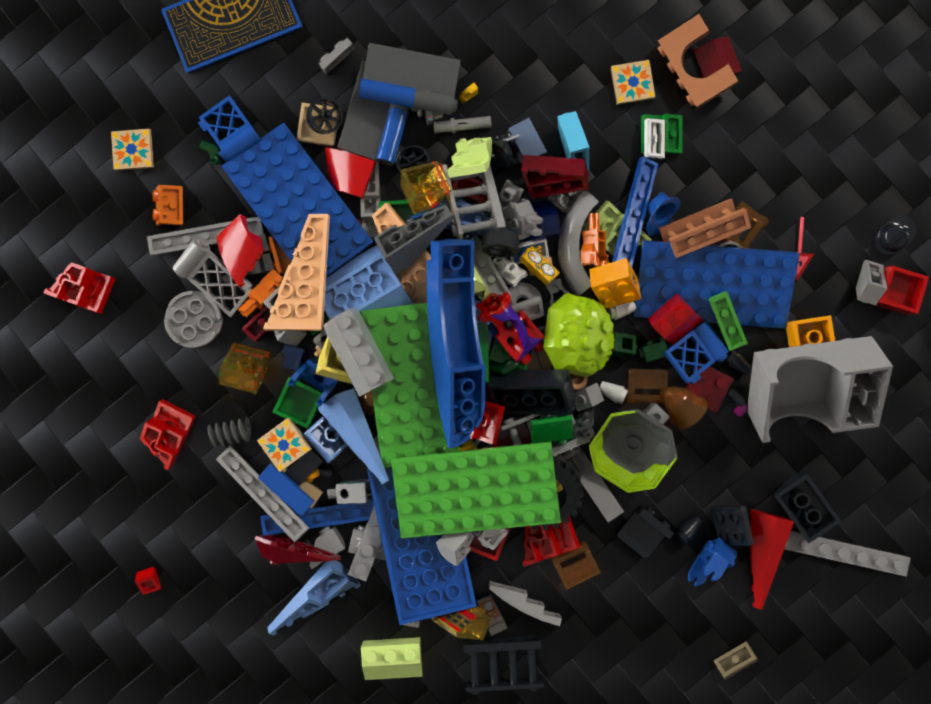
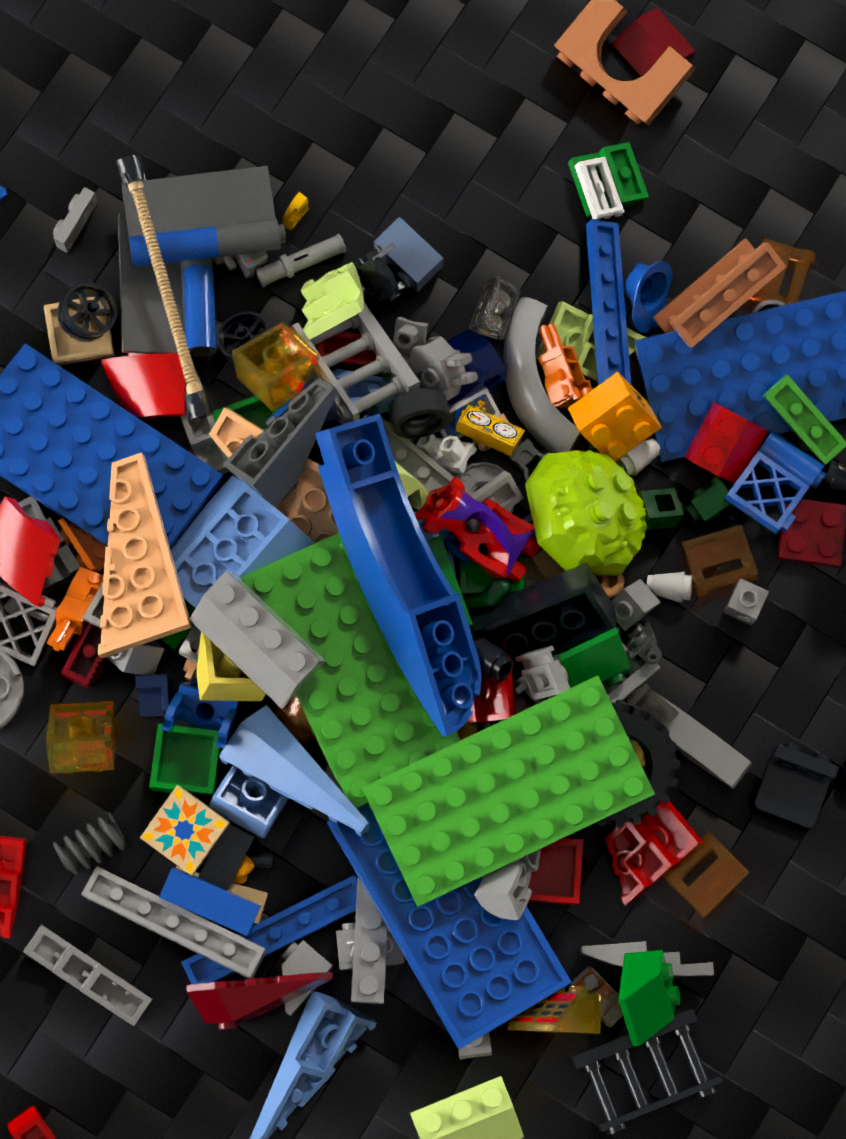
camera: 20 degrees left, 10 degrees down
light grey torso [327,479,373,504] -> none
white bracket [478,528,508,550] -> none
dark red wedge [522,155,589,199] -> none
medium azure slope [557,111,590,170] -> none
dark grey rock [589,409,678,493] -> none
tile [611,60,655,105] -> none
clear orange helmet [664,387,708,429] -> none
none -> light grey slope [23,925,152,1026]
none -> tan hose [116,155,214,421]
none -> black brick [474,638,514,682]
none -> light grey plate [515,645,570,700]
none -> green slope [619,950,680,1046]

